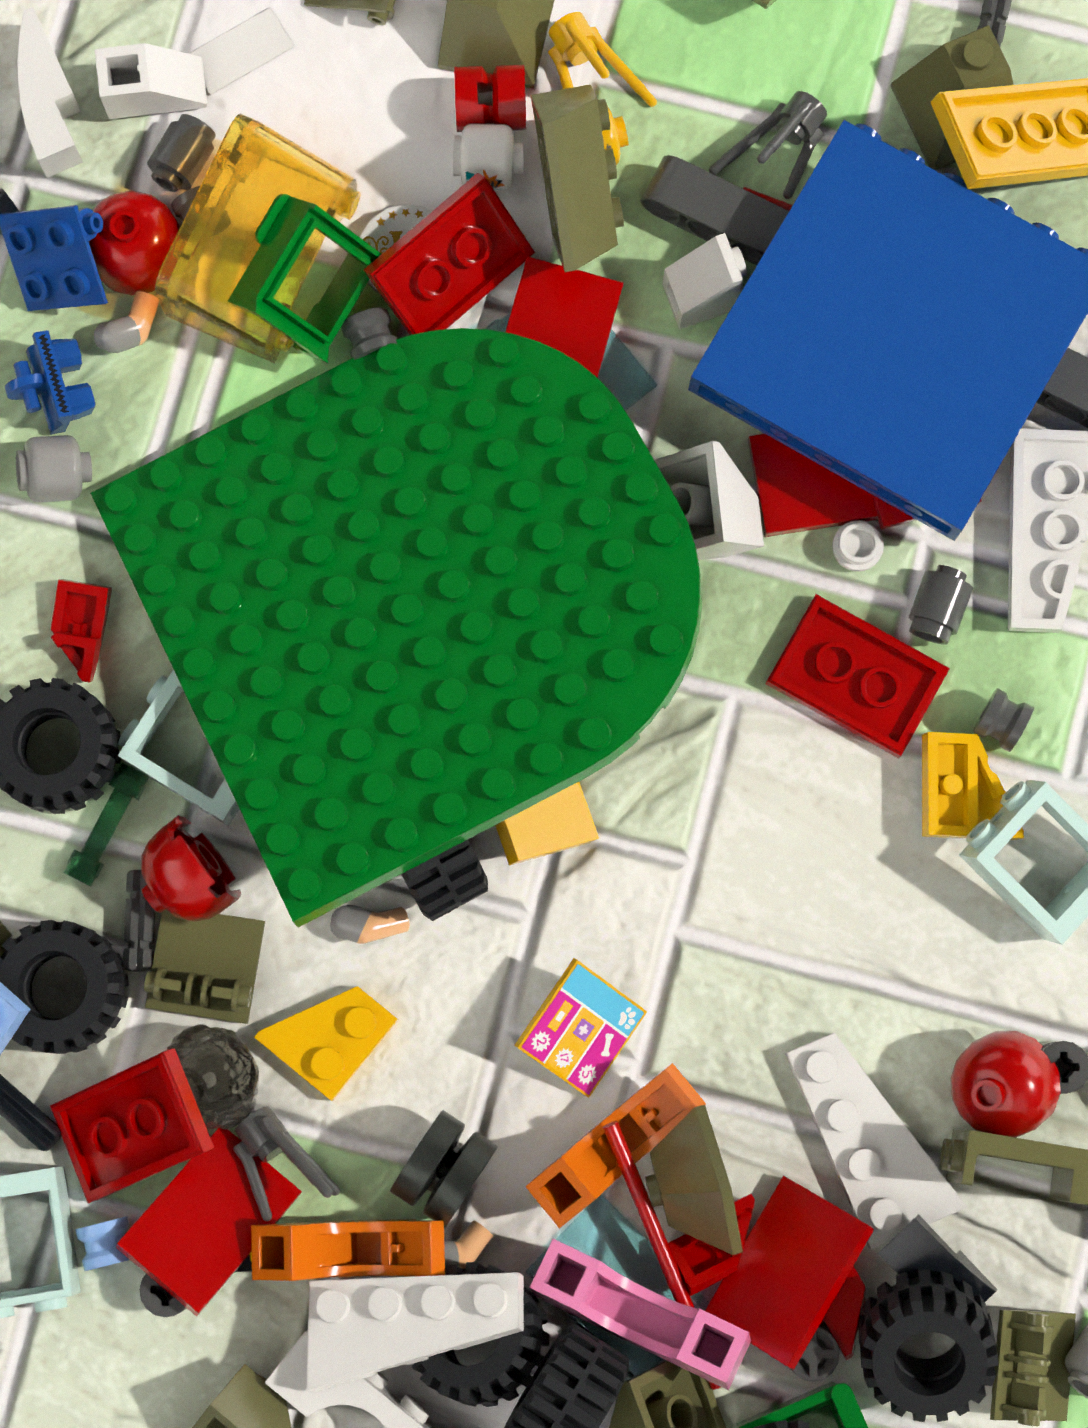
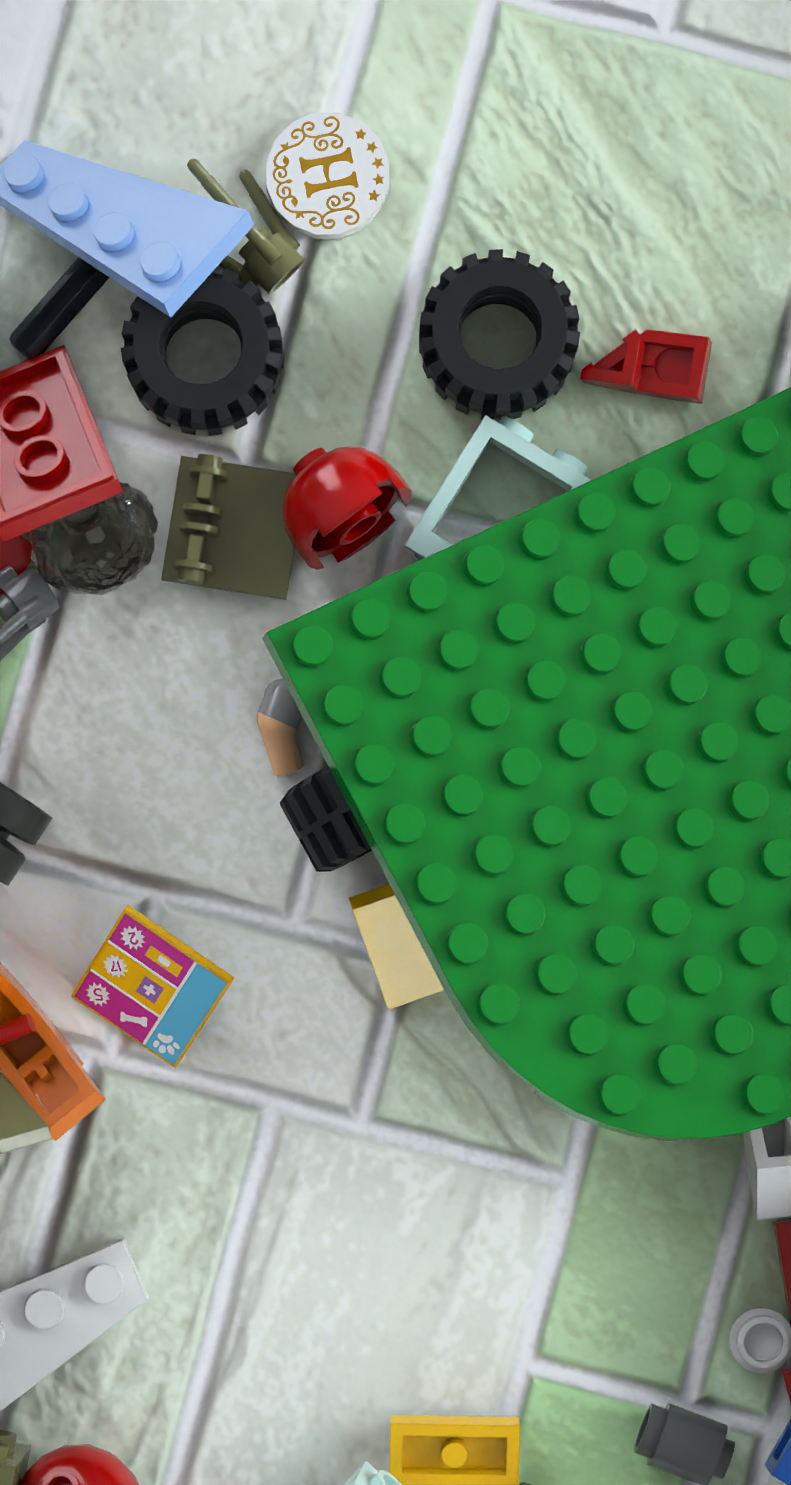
camera: 90 degrees right, 5 degrees up
clear green bar [63,763,149,887] -> none
dark grey axle [123,870,155,972] -> none
yellow wing [254,986,399,1101] -> none
red tile [765,594,950,759] -> none

